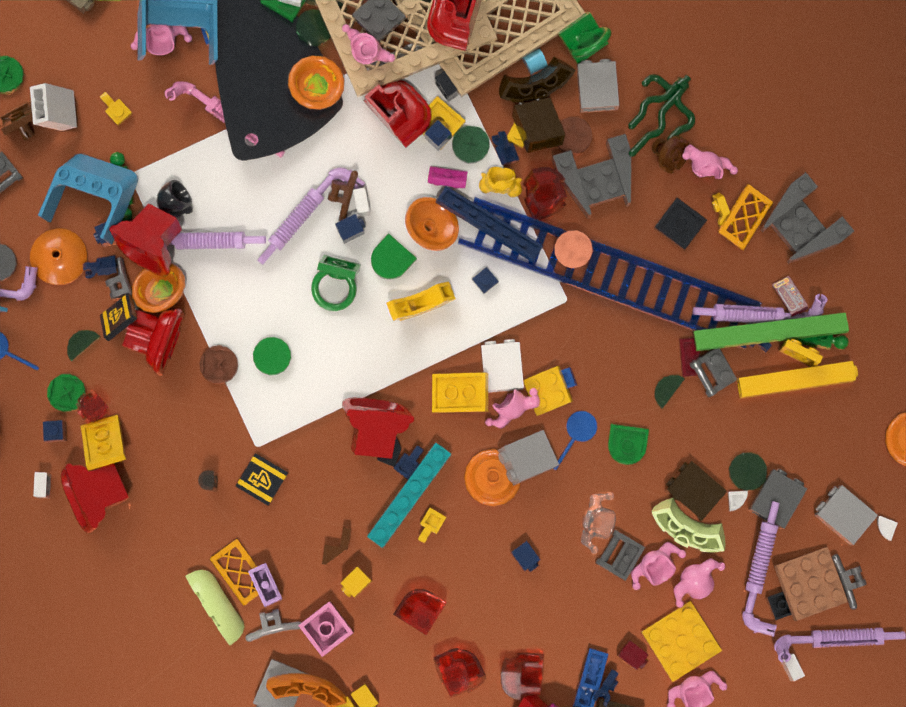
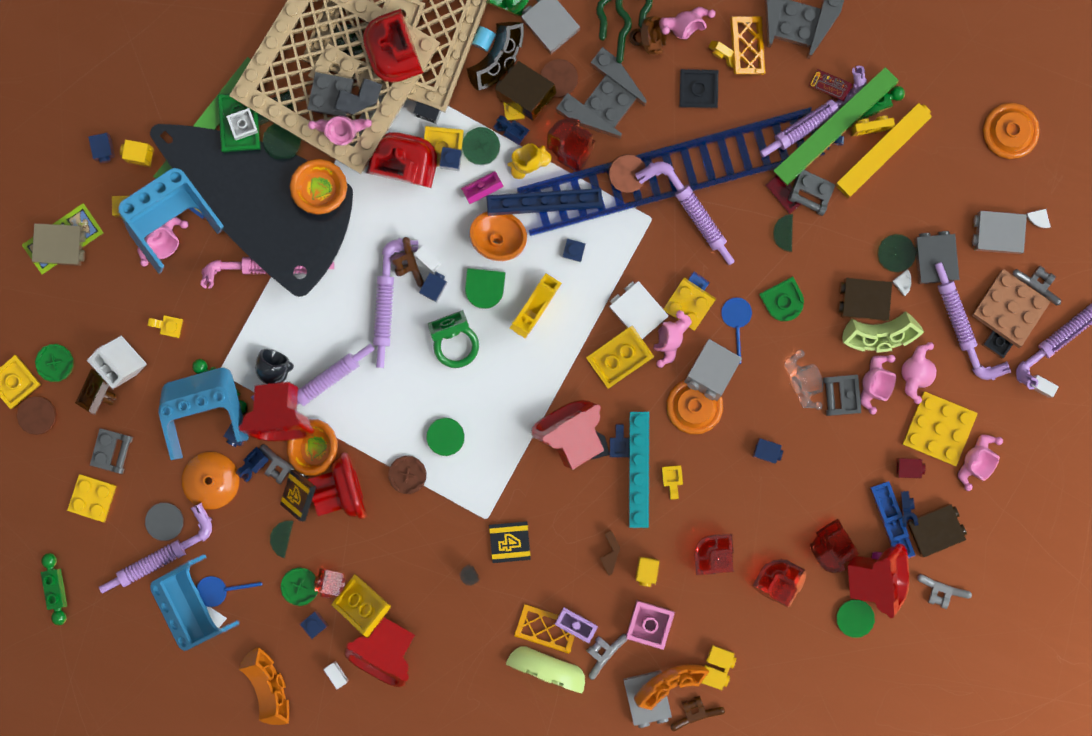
camera: 35 degrees left, 5 degrees up
none -> black tile [333,78,382,115]
none -> lavender piece [635,162,735,265]

